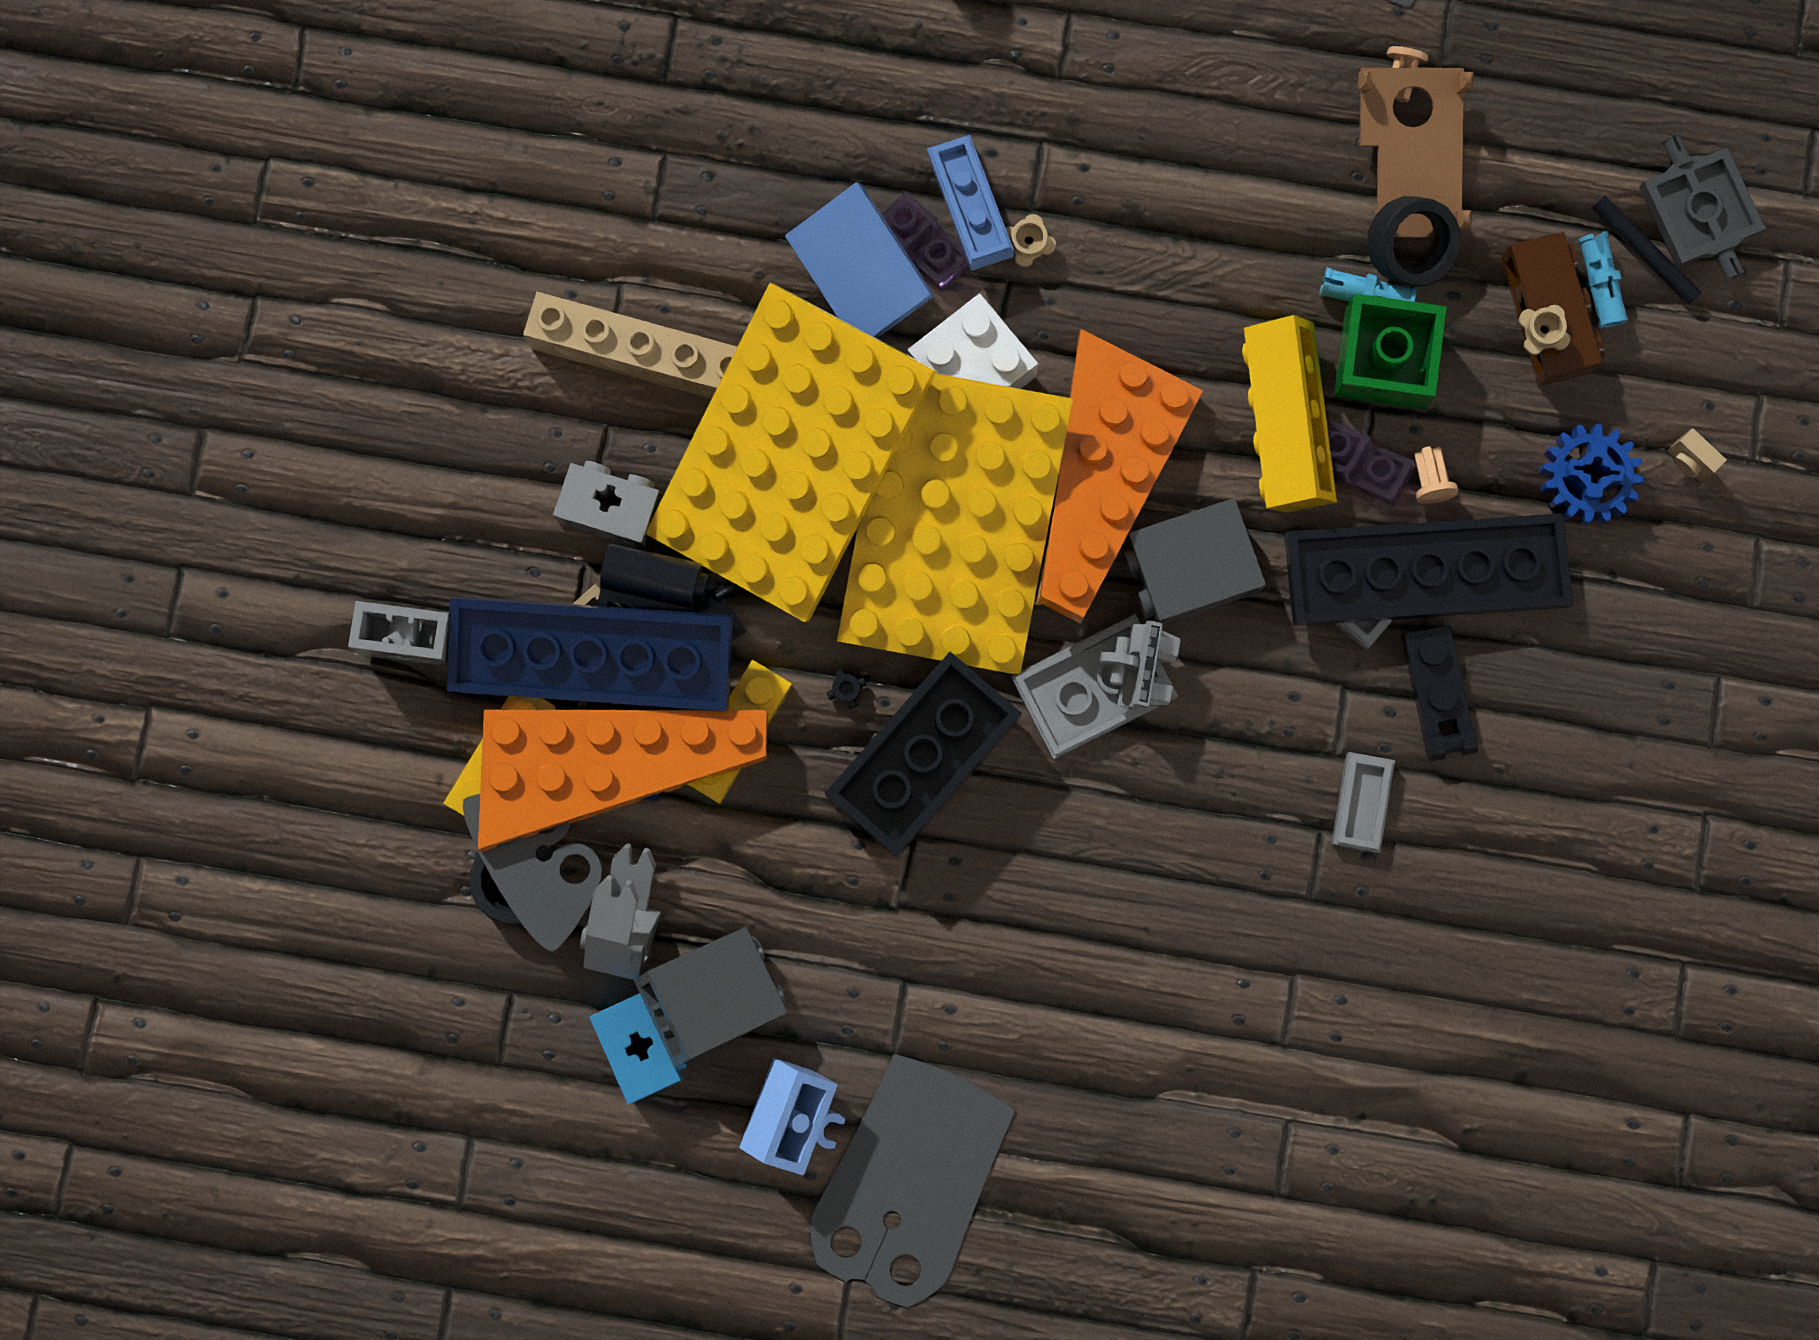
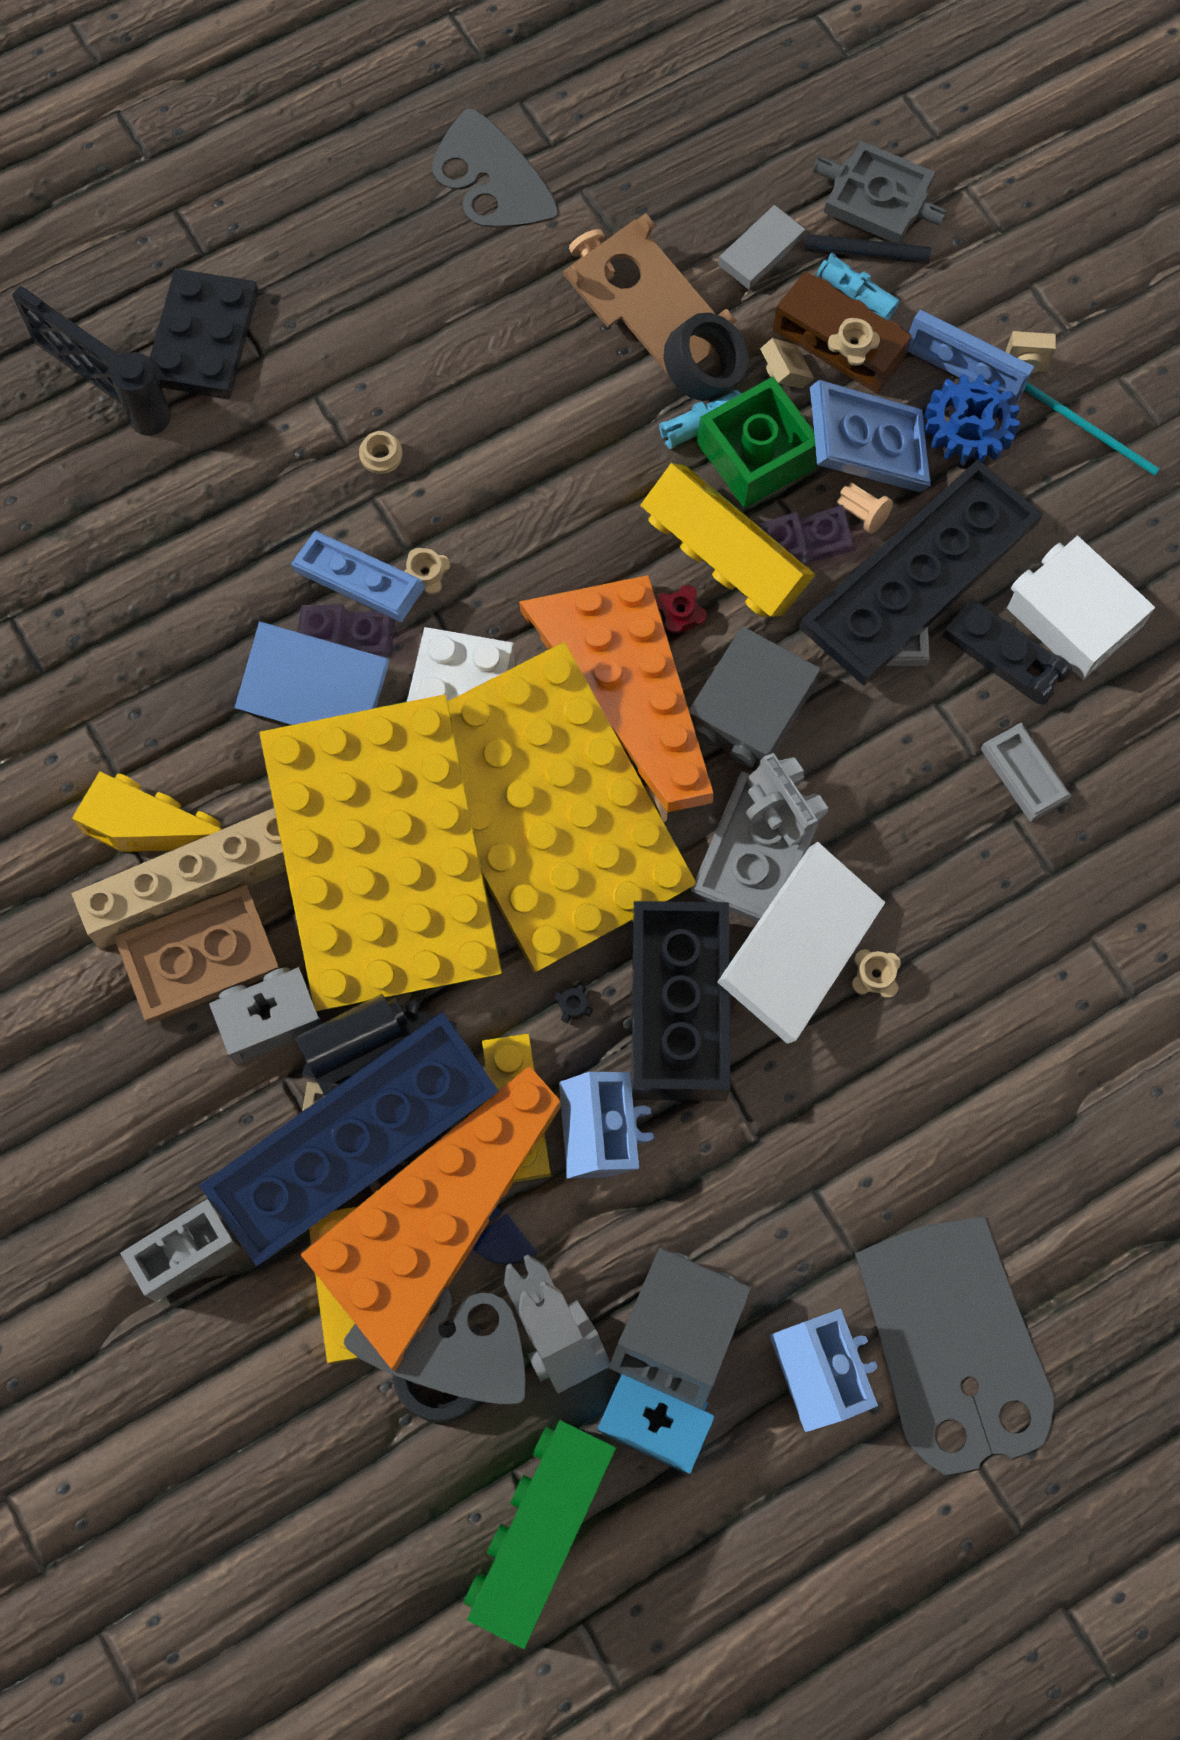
camera: 45 degrees left, 10 degrees down
none -> yellow slope [72,771,222,852]
none -> medium nougat plate [114,884,280,1025]
none -> tan plate [359,431,403,474]
none -> green brick [463,1420,616,1649]
none -> clear blue tile [472,1213,537,1264]
none -> light blue brick [559,1072,654,1178]
none -> dark red plate [656,585,706,633]
none -> white tile [717,842,885,1044]
none -> light grey tile [718,205,805,289]
none -> tan plate [760,338,814,389]
none -> medium blue tile [810,380,931,492]
none -> tan plate [852,949,901,998]
none -> medium blue tile [907,310,1035,405]
none -> white brick [1007,535,1155,680]
none -> teal axle [1024,382,1160,476]

